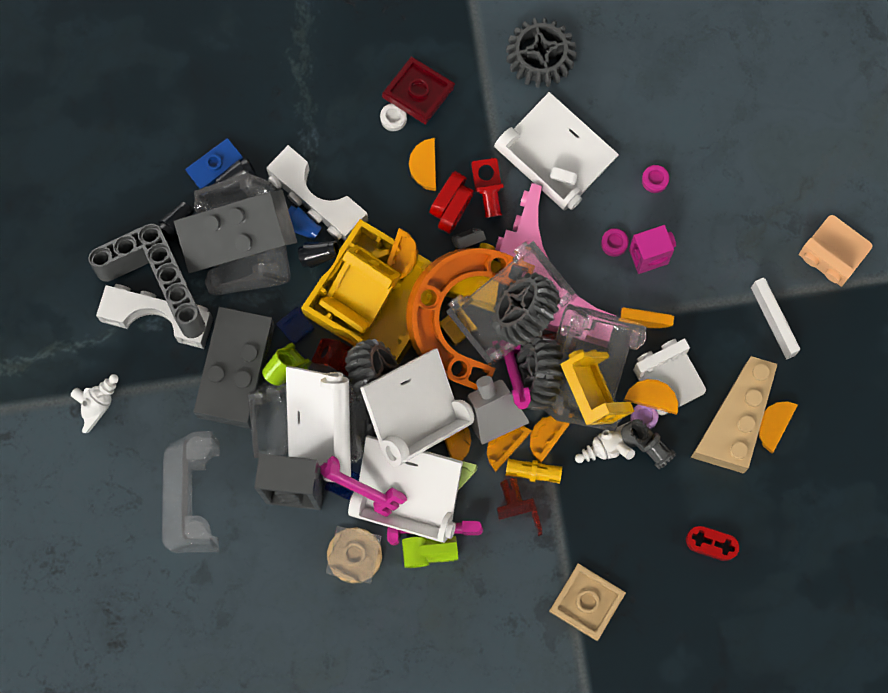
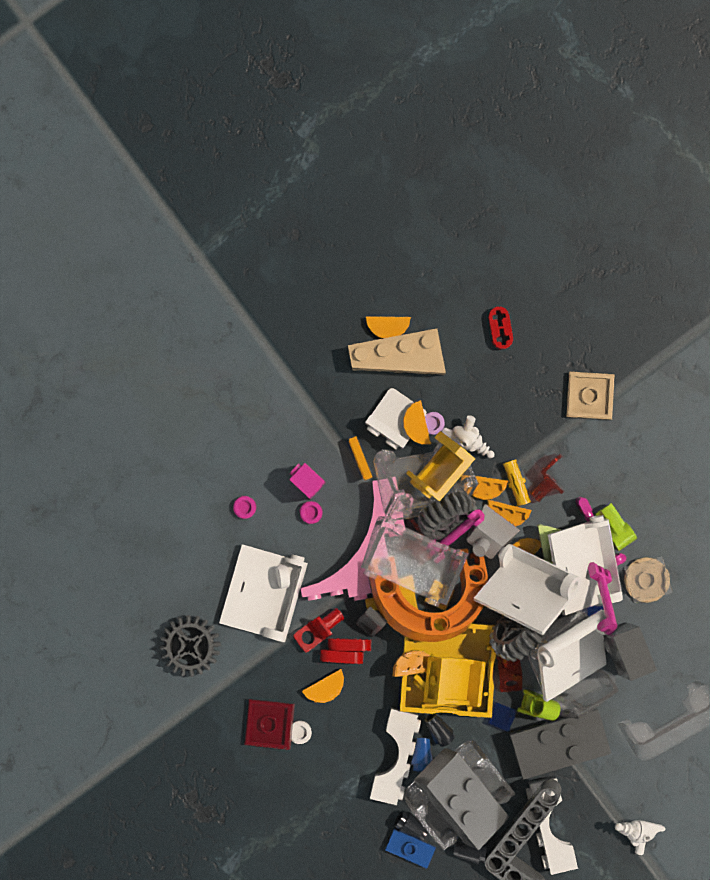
camera: 120 degrees left, 10 degrees up
dark grey gear [491,272,561,346] -> none
dark grey connector [621,419,676,469] -> none
white tile [751,277,800,360] -> none
light nougat bracket [798,215,872,287] -> none

